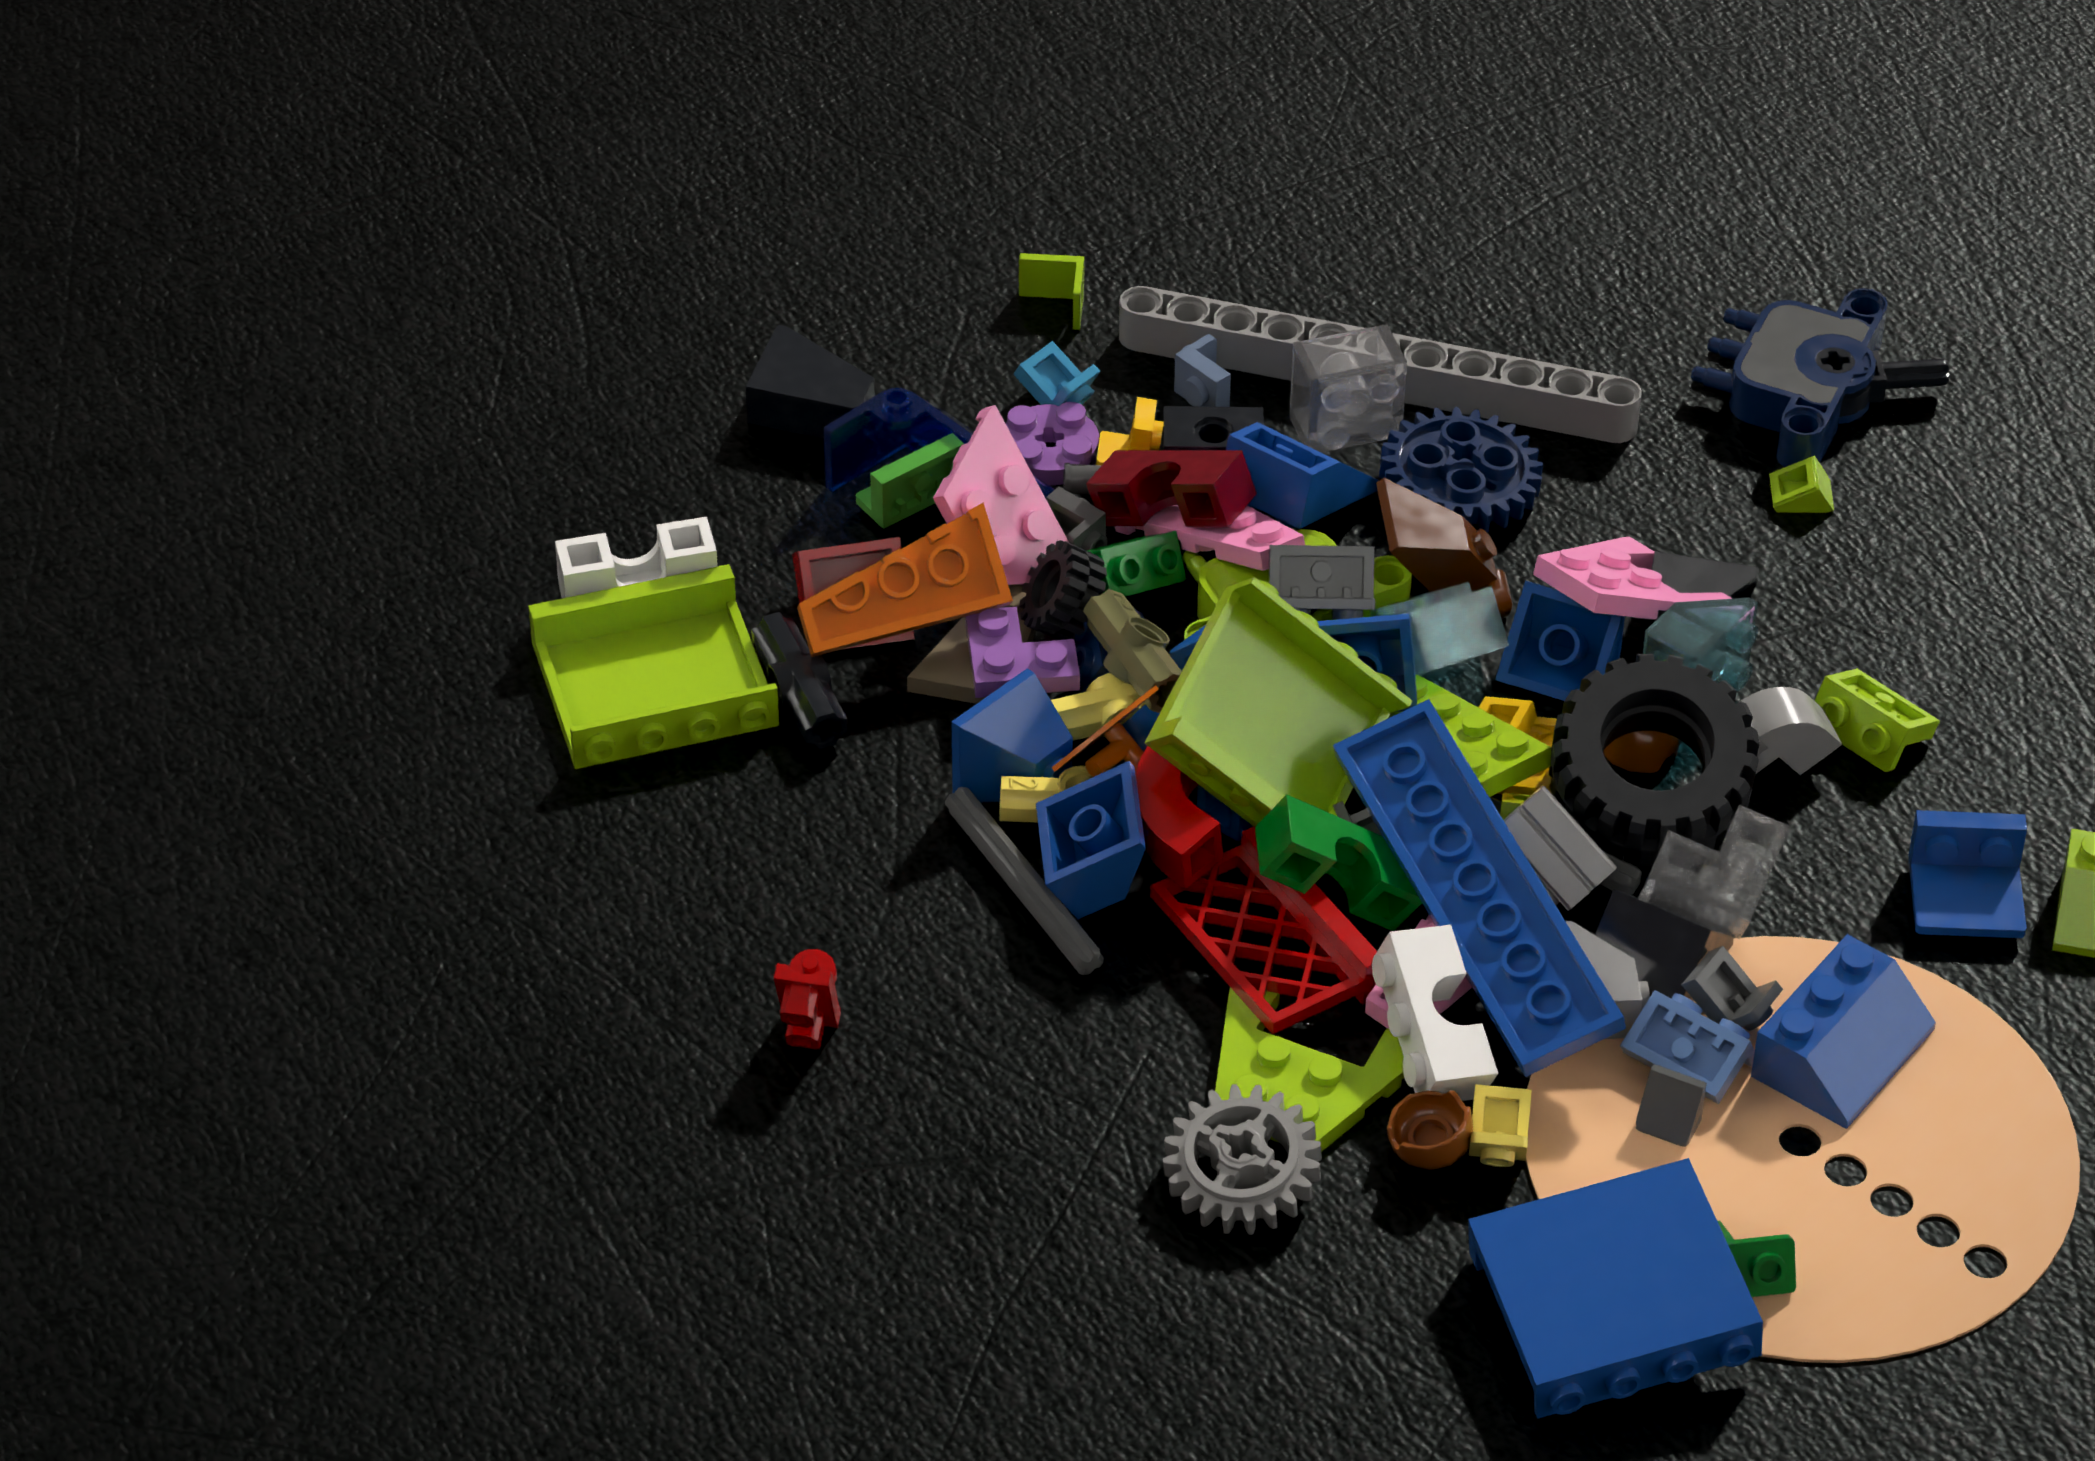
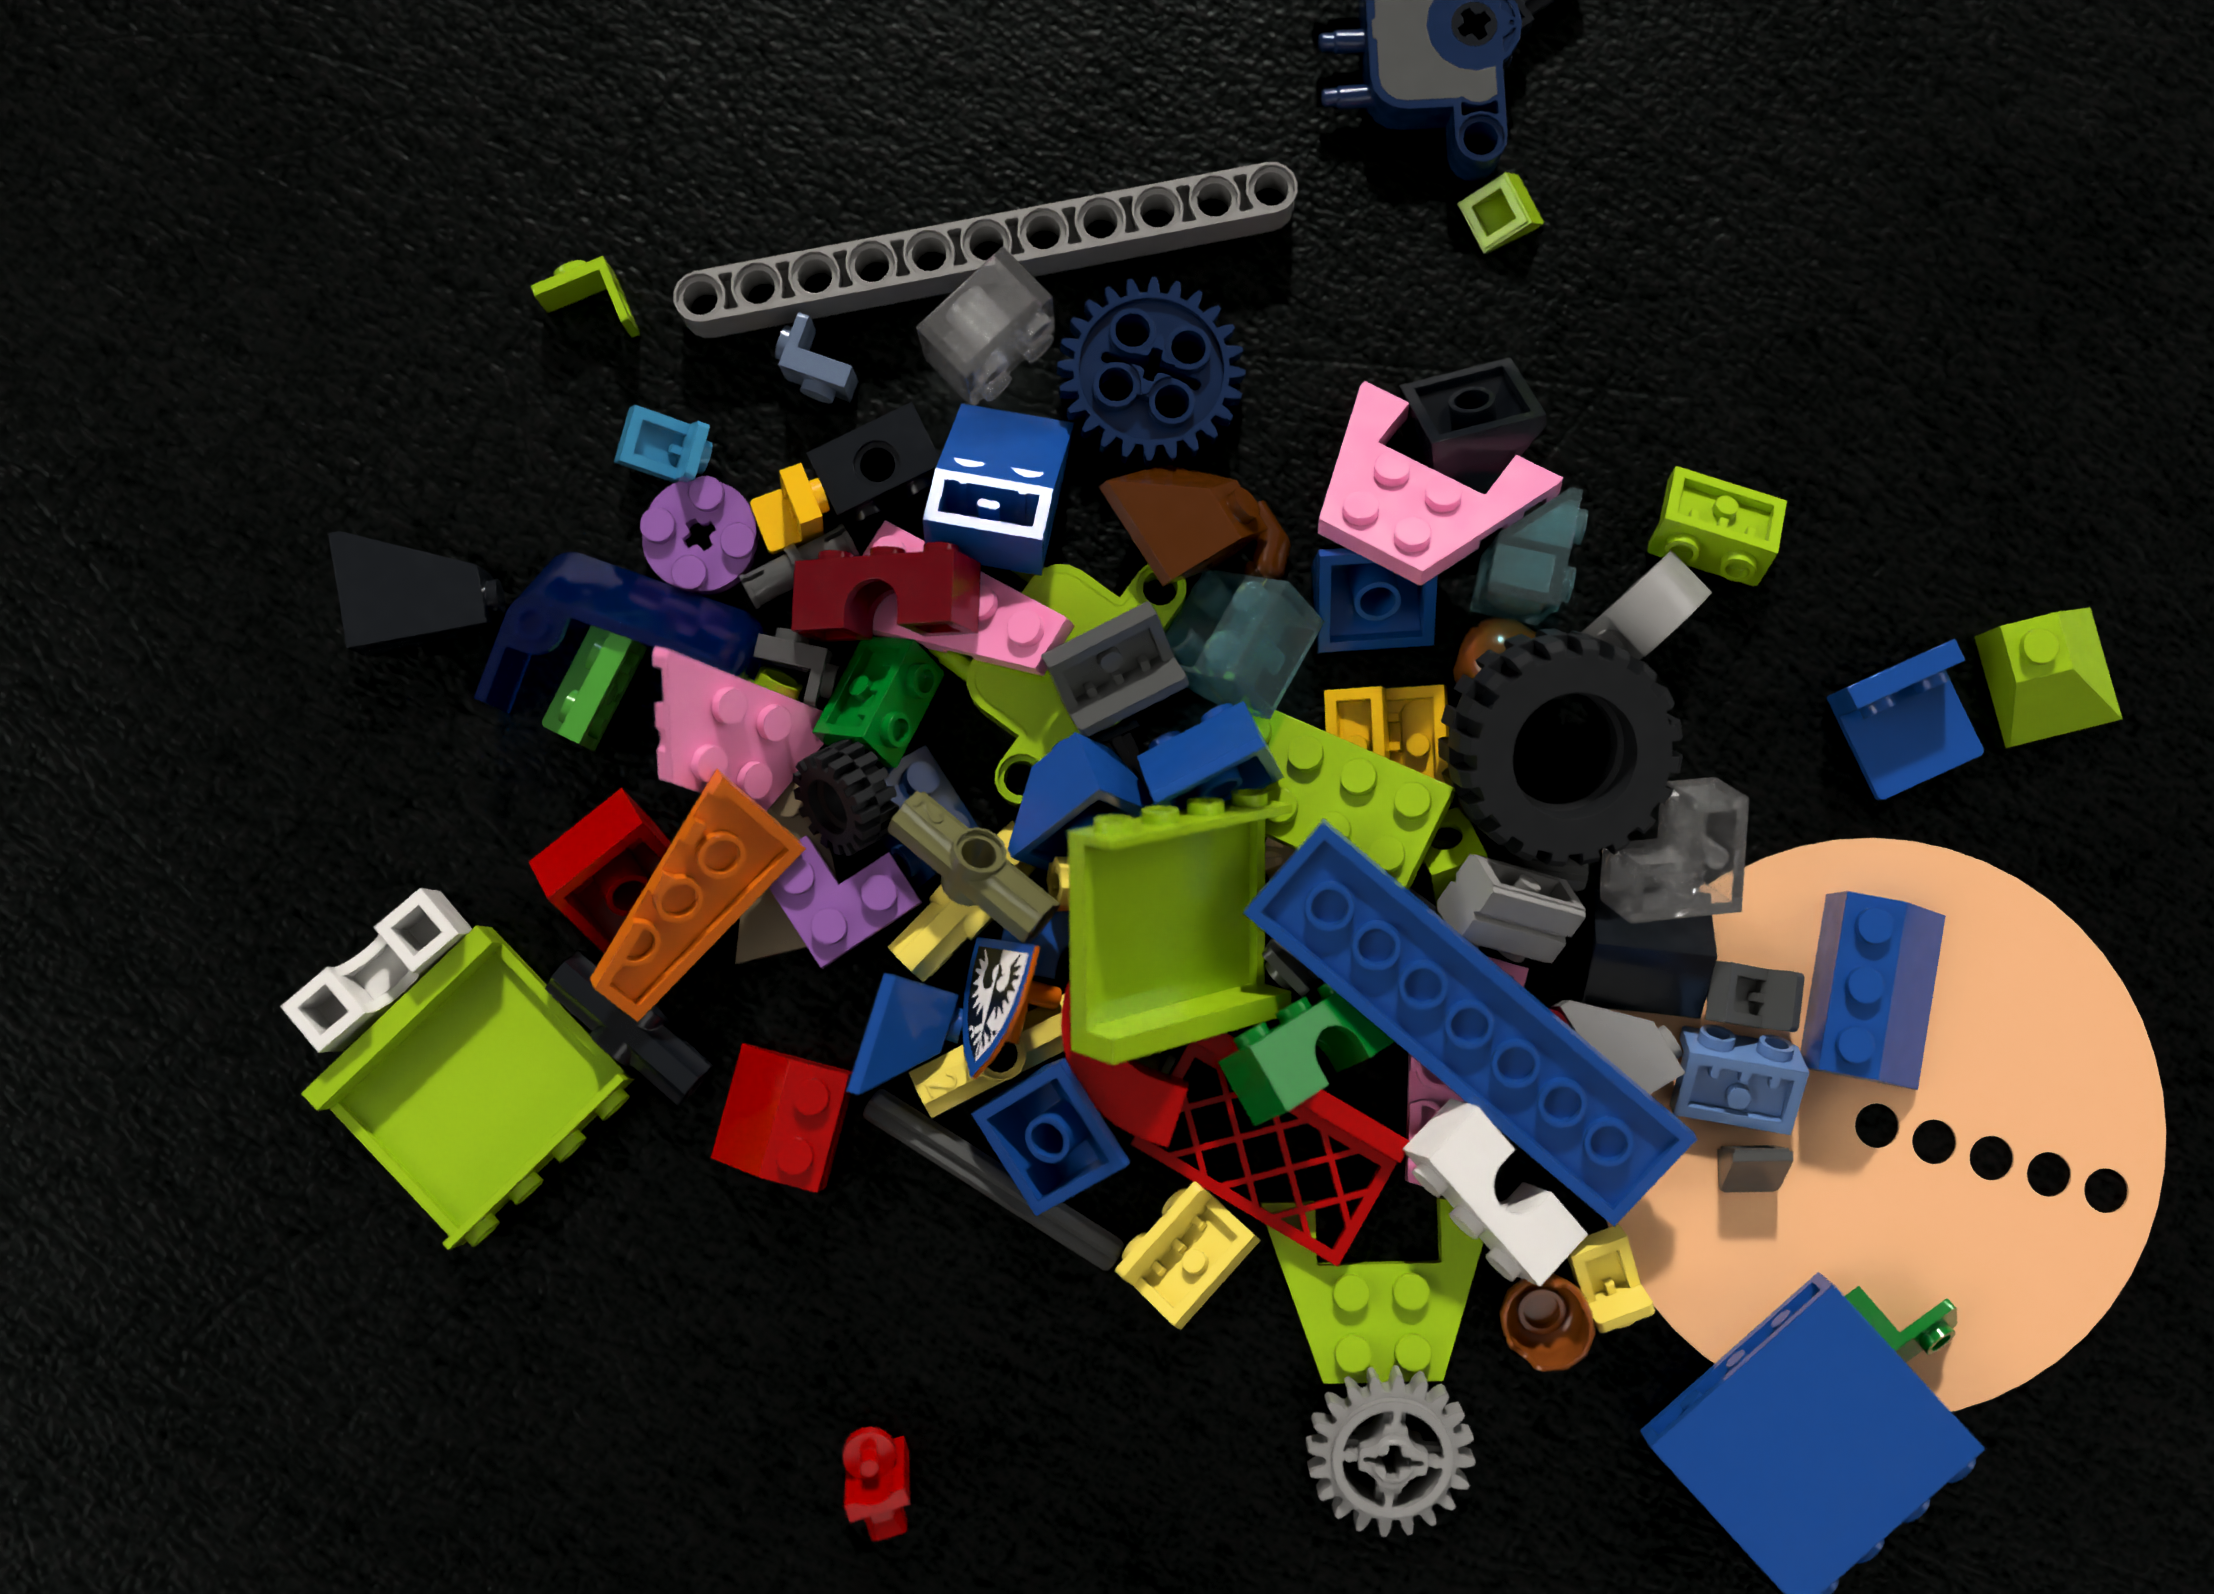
camera: 25 degrees left, 40 degrees up
none -> red slope [711,1043,853,1193]
none -> light yellow bracket [1115,1182,1261,1330]

